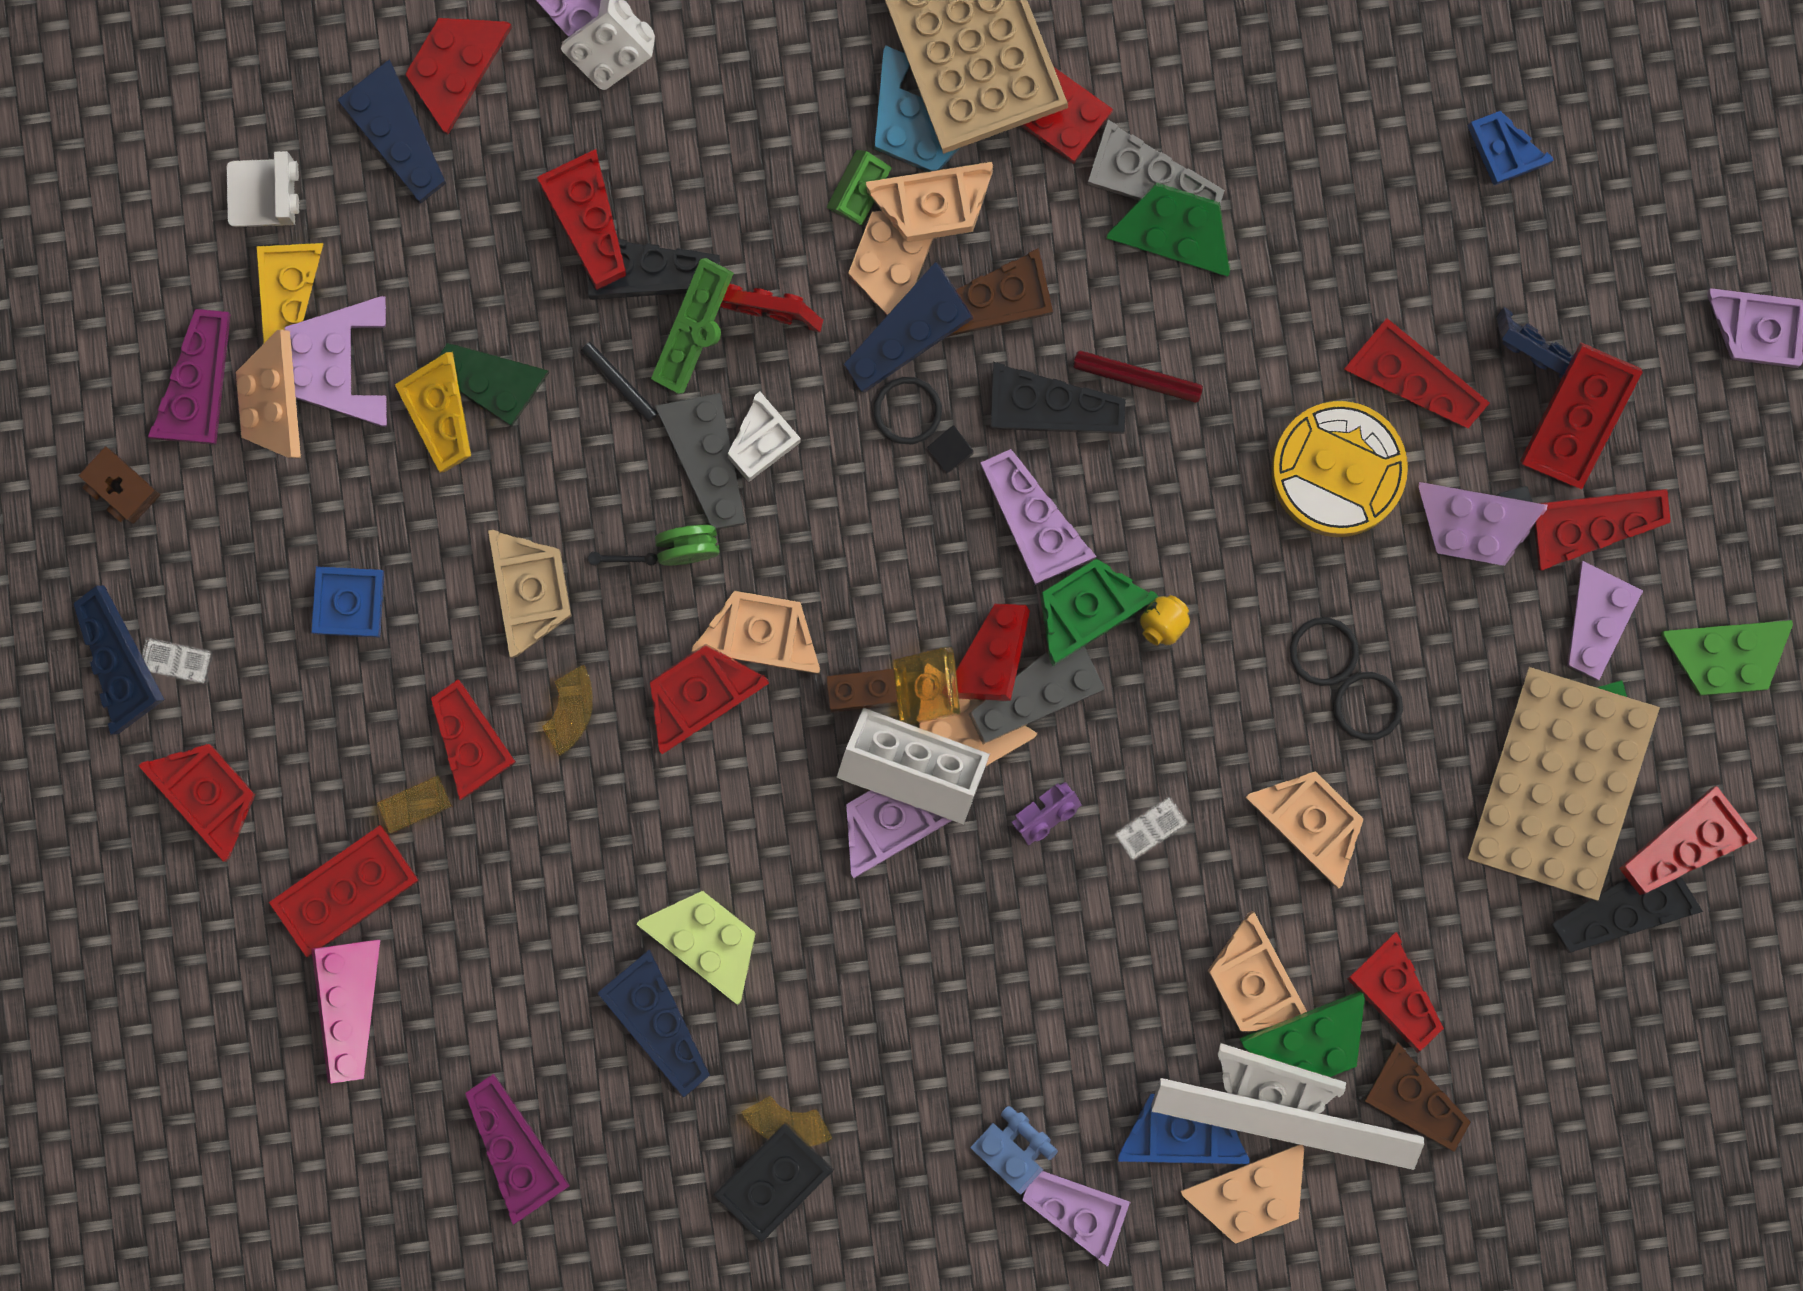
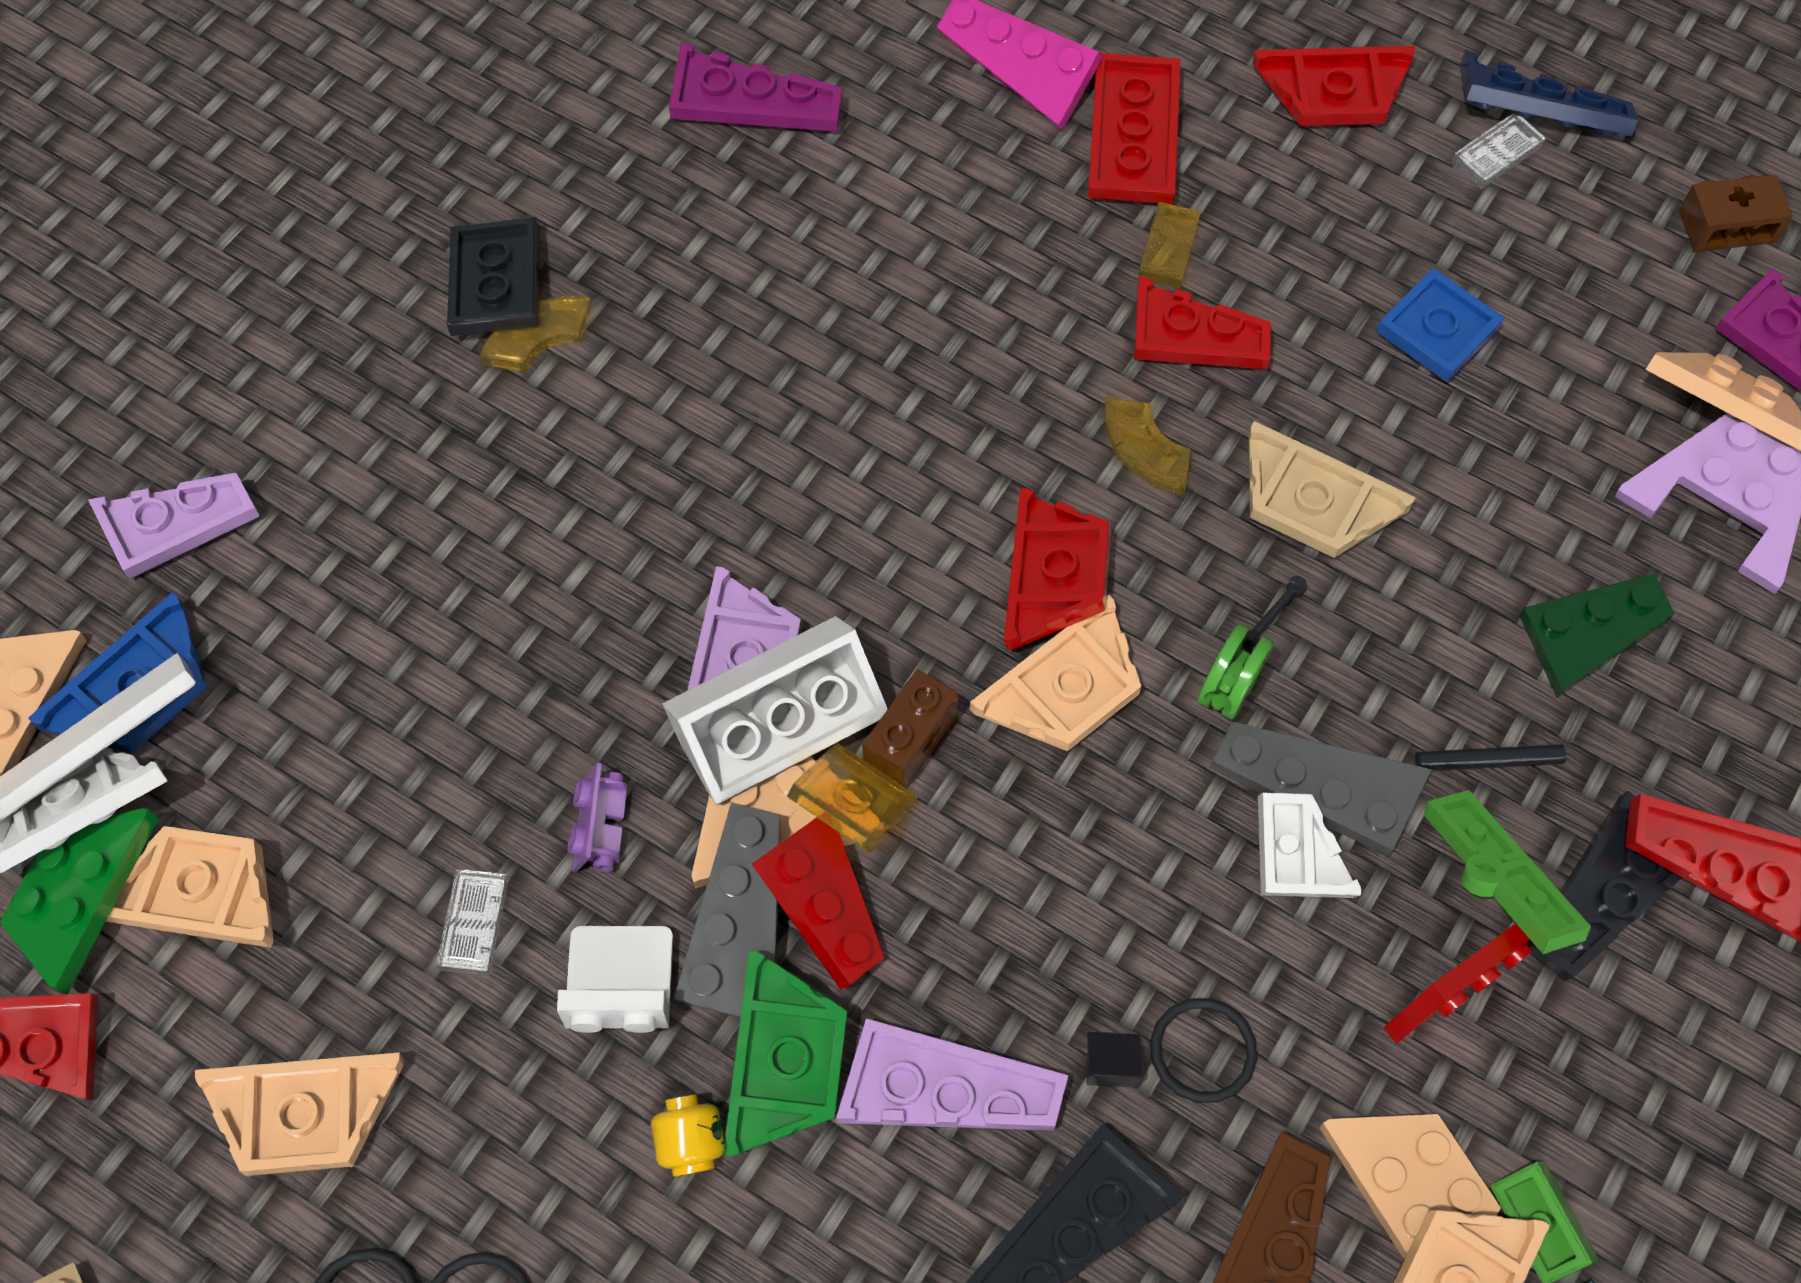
camera: 125 degrees right, 20 degrees down
yellow wing [395,352,471,472] -> none
dark blue wing [598,950,710,1097] -> none
yellowish green wing [636,891,756,1005] -> none
dark blue wing [844,262,974,393] -> none
medium blue plate [970,1106,1058,1195] -> none
none -> white bracket [557,926,673,1033]

